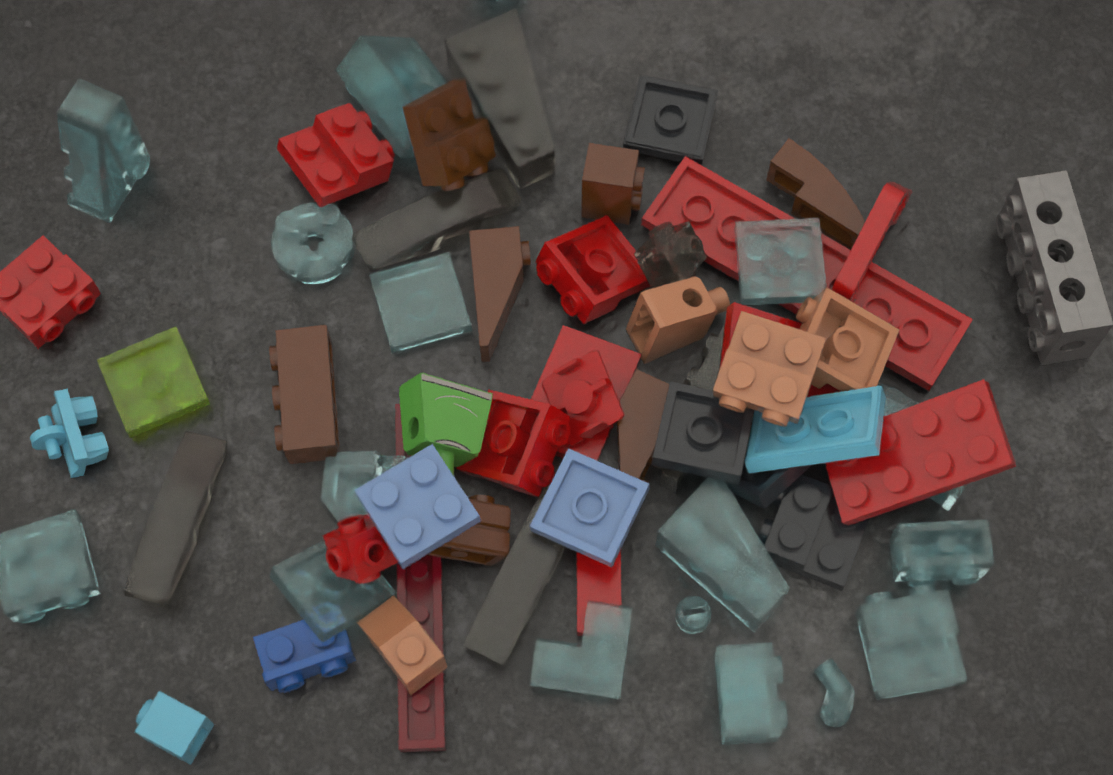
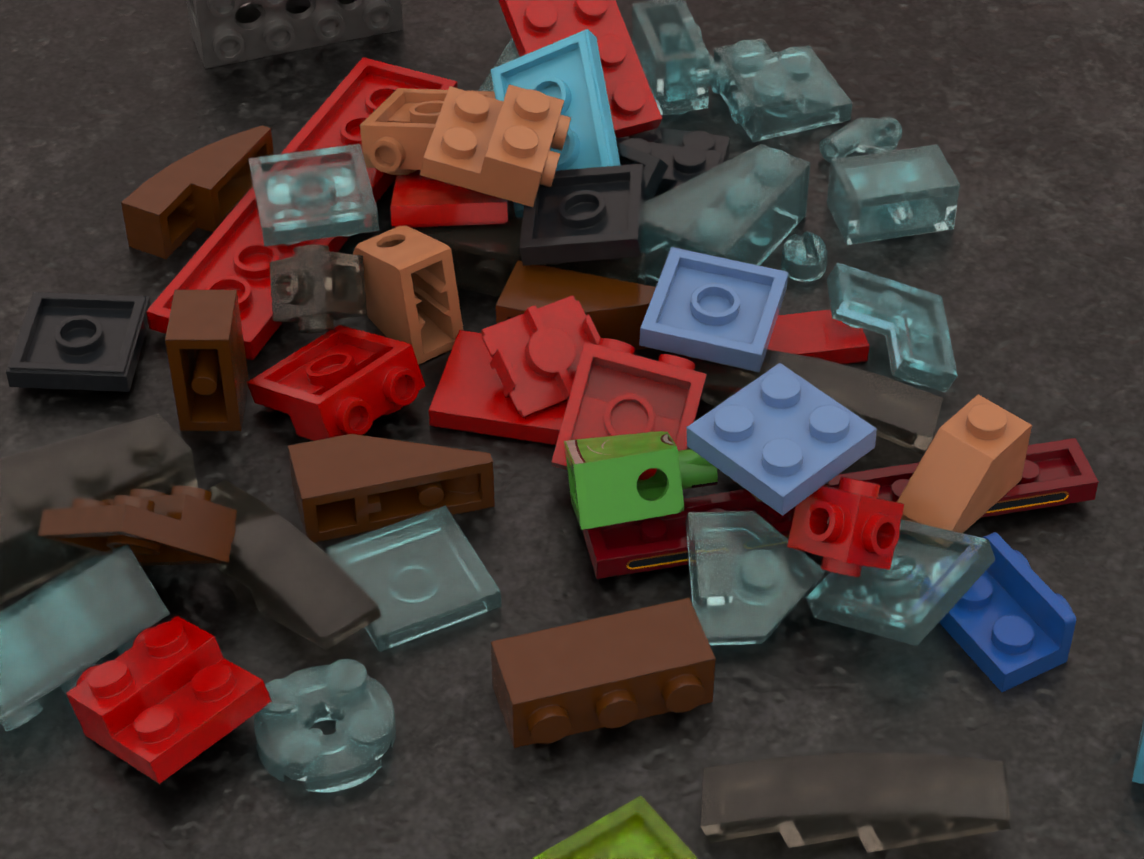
camera: 100 degrees left, 25 degrees down
red beam [831,182,912,301] -> none

